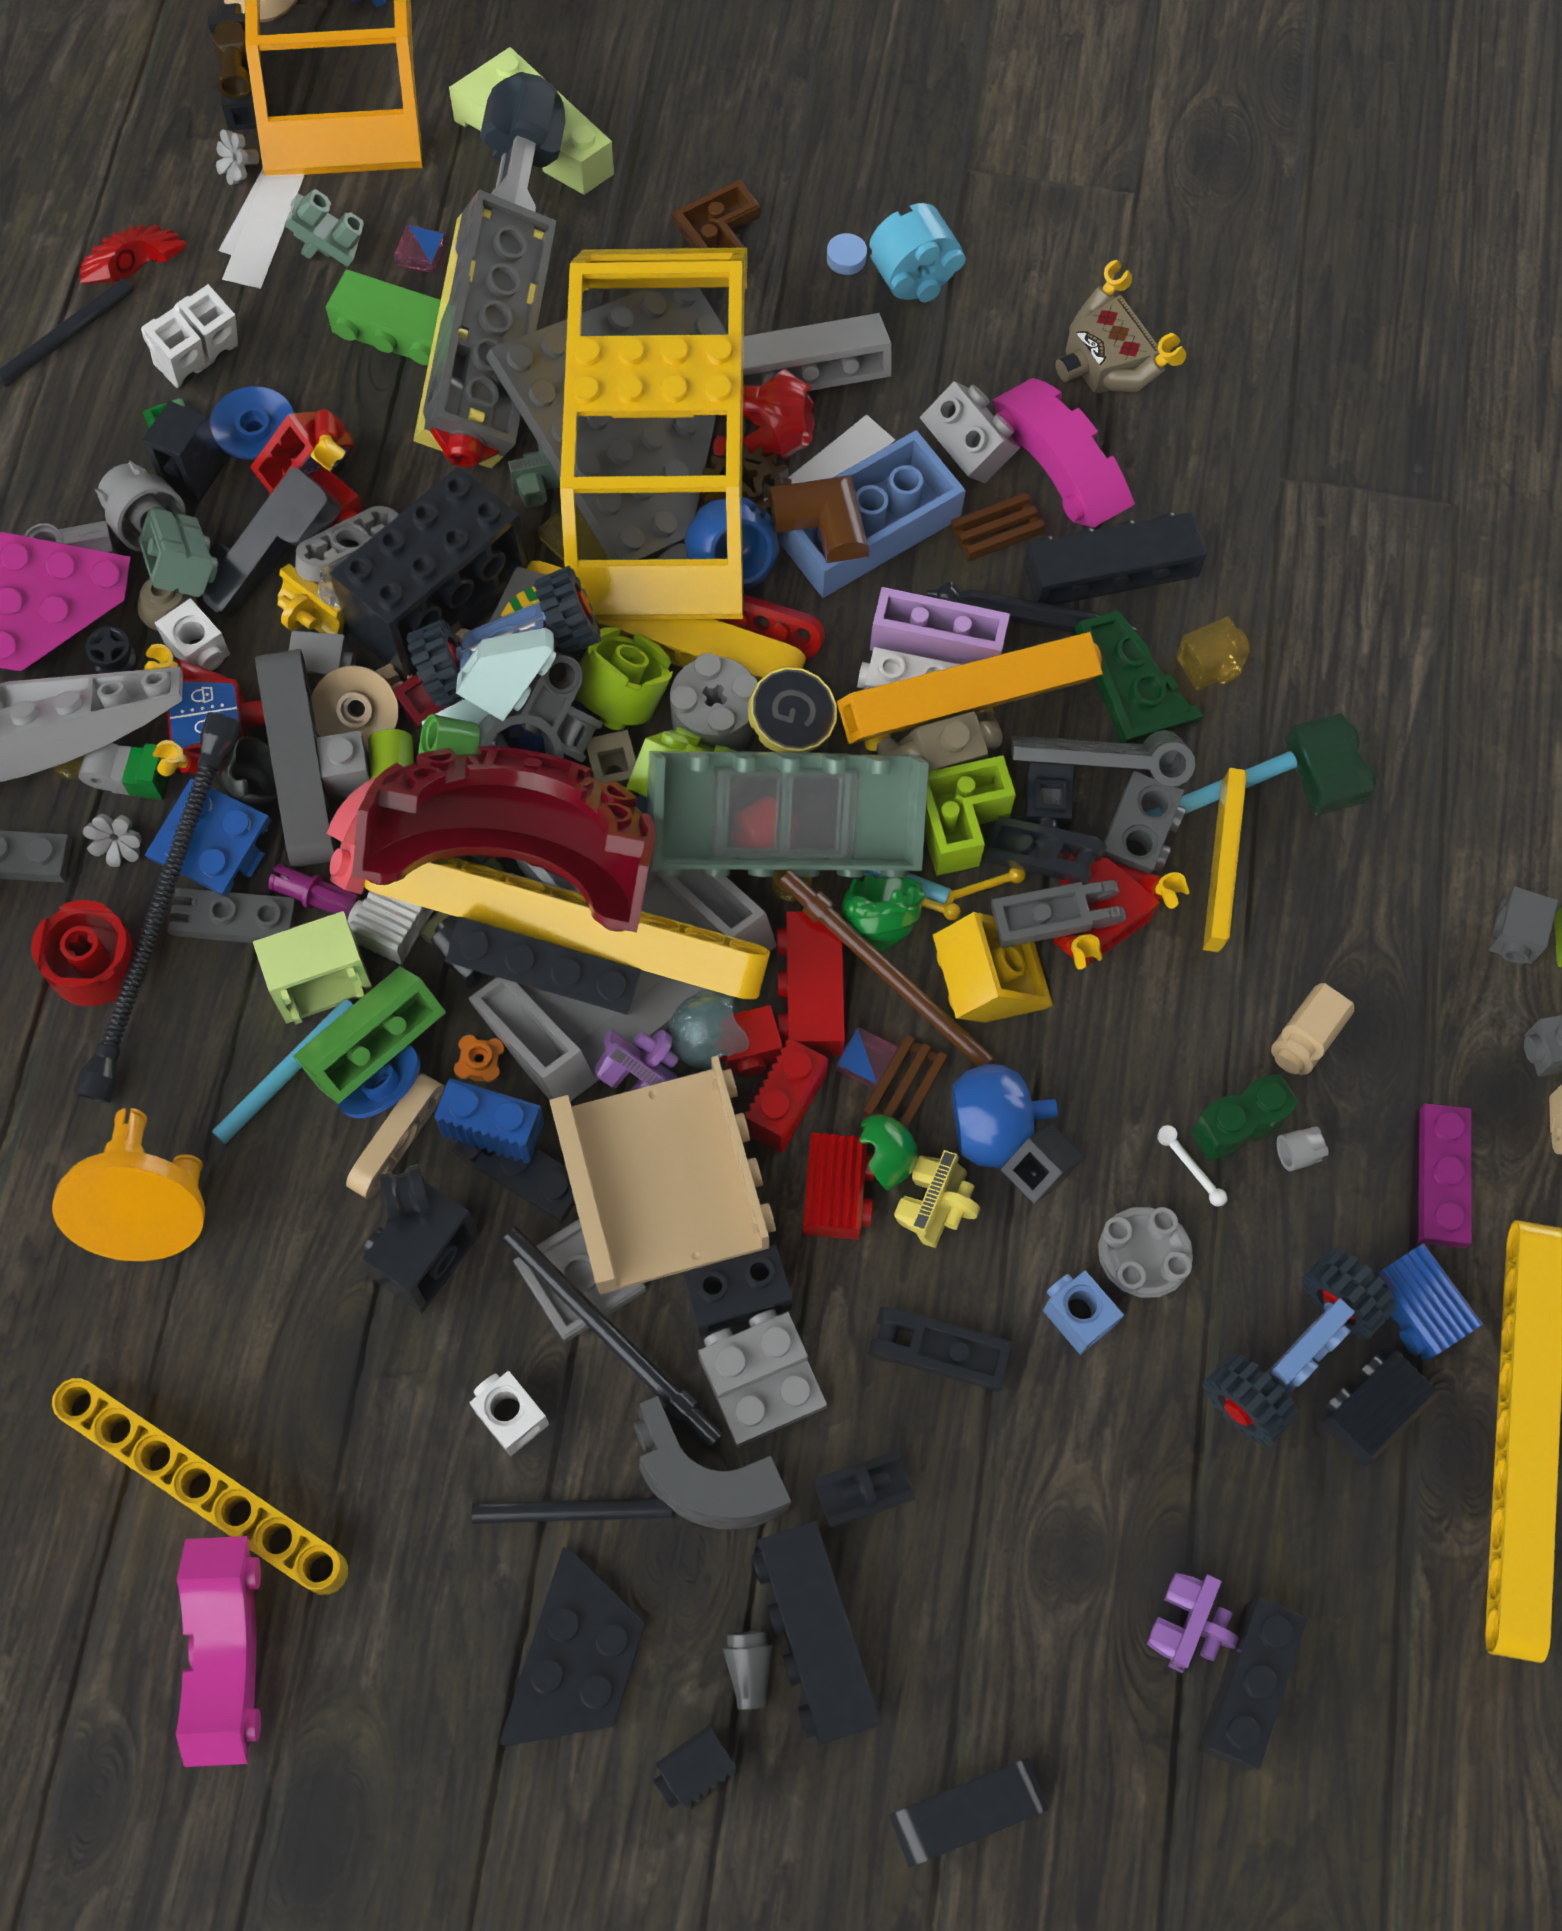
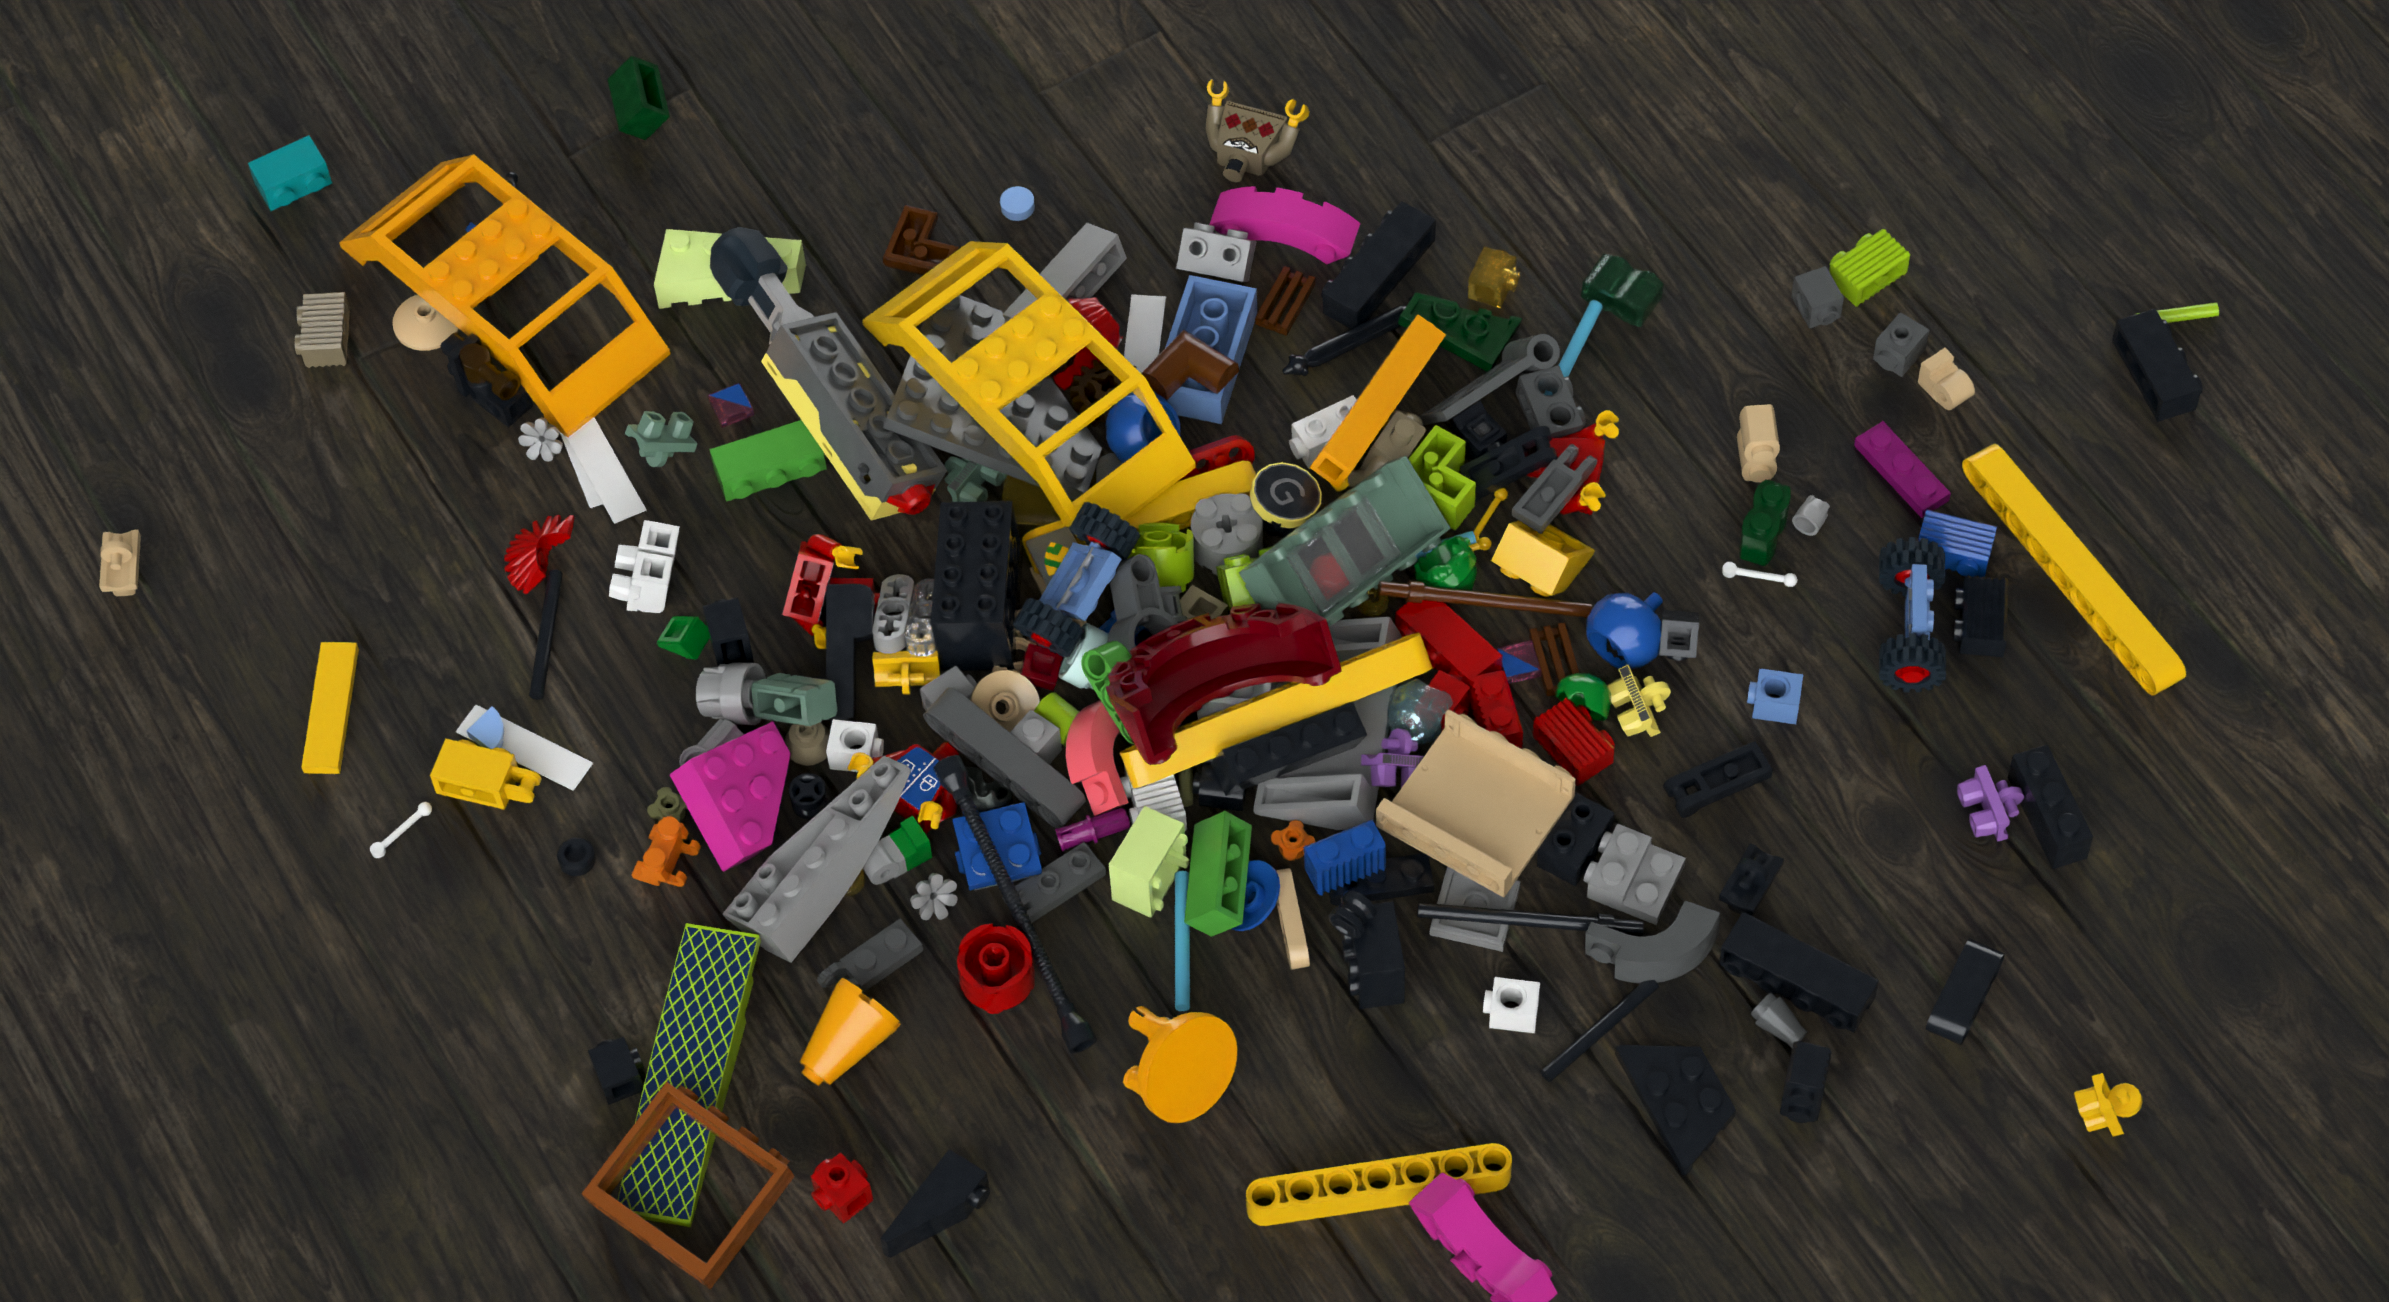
camera: 35 degrees left, 10 degrees down
blue dish [210,386,293,459] -> none
light aqua slope [456,628,556,721] -> none
medium azure brick [869,203,966,302] -> none
lavender brick [870,587,1010,665] -> none
light grey dish [1098,1207,1193,1298] -> none
yellow tile [1203,768,1247,952] -> none

